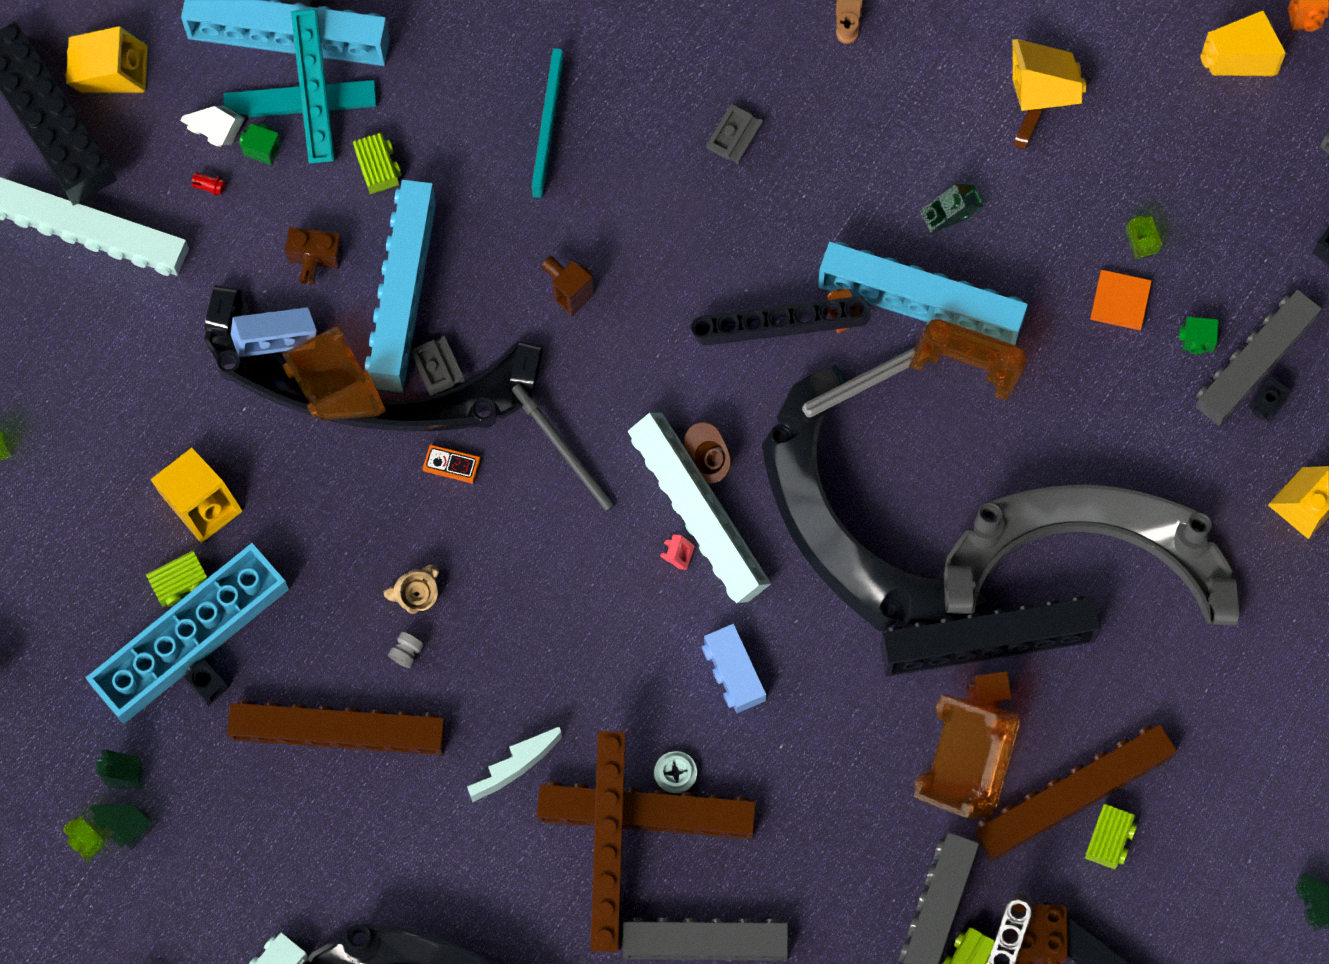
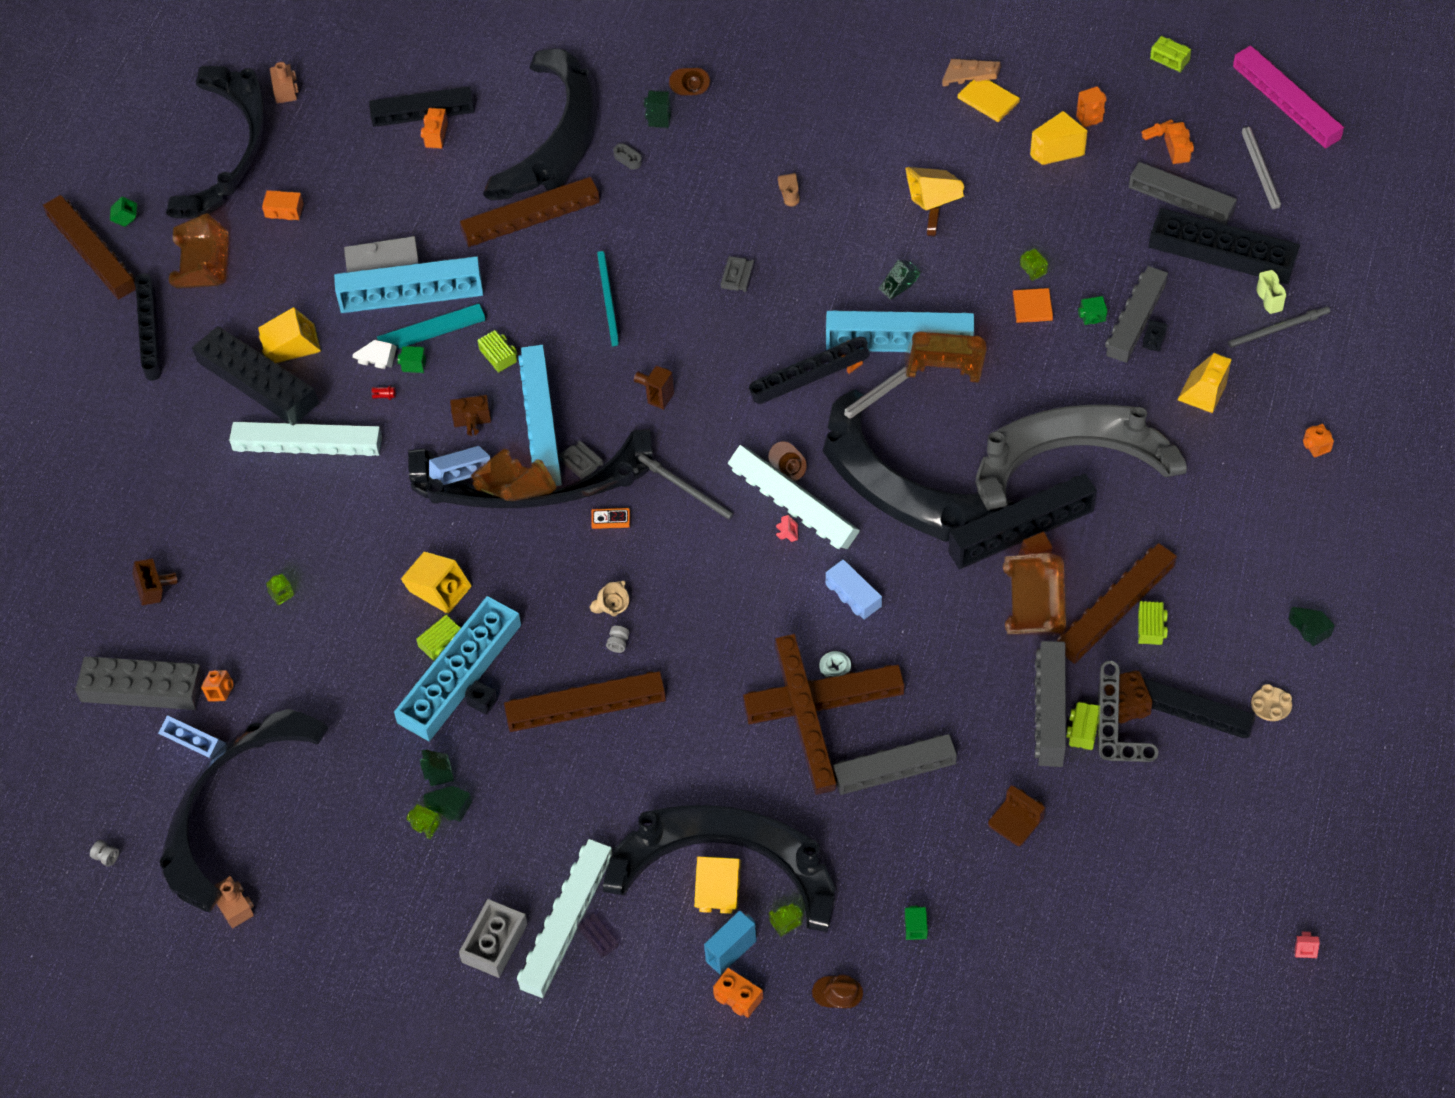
camera: 15 degrees left, 15 degrees down
teal tile [291,9,335,164] -> none
light aqua slope [467,727,562,802] -> none

